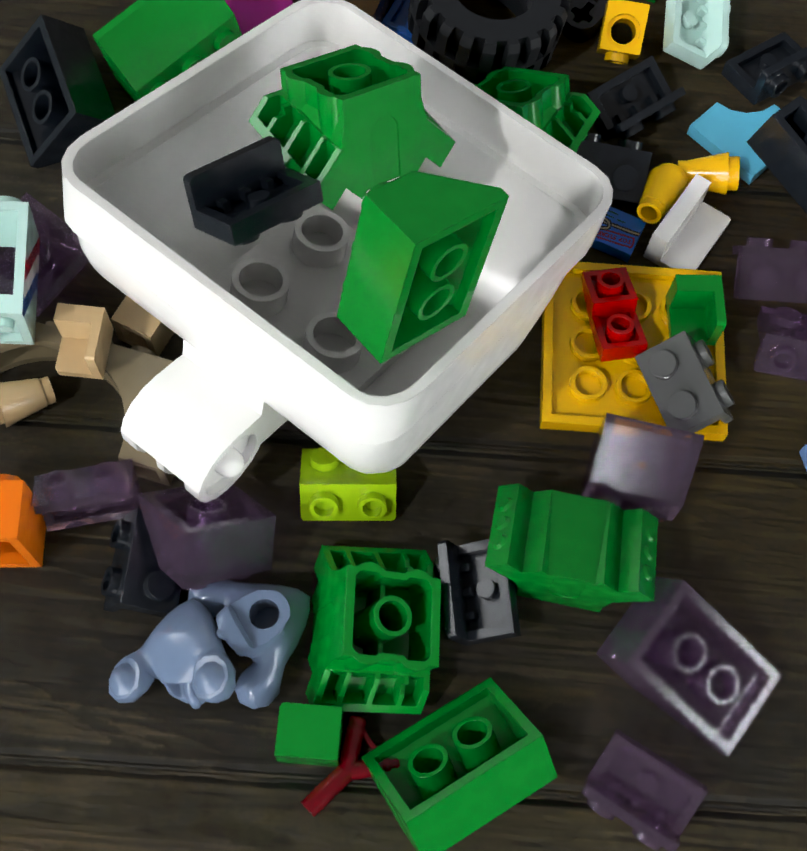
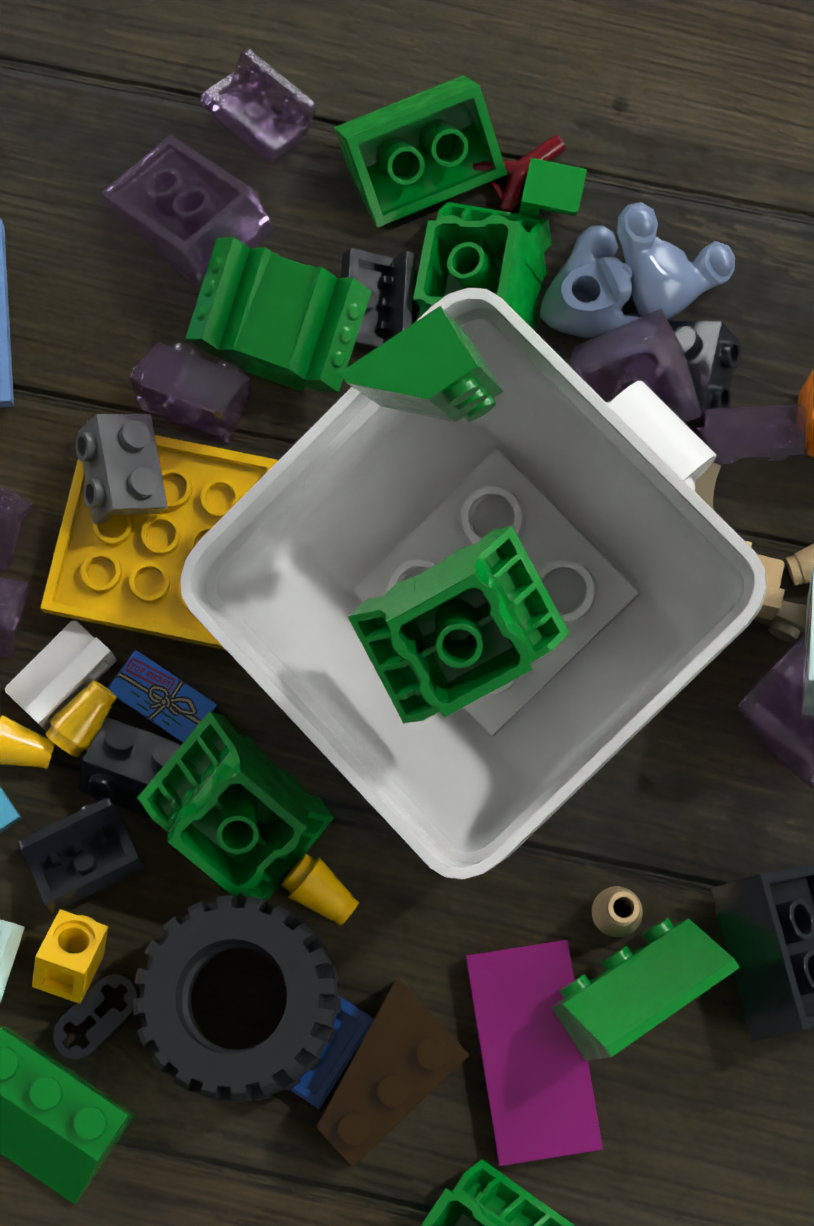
camera: 170 degrees left, 10 degrees up
black bracket [183,136,323,246] -> none
red slope [581,267,648,362] -> none
green panel [666,274,727,345] -> none

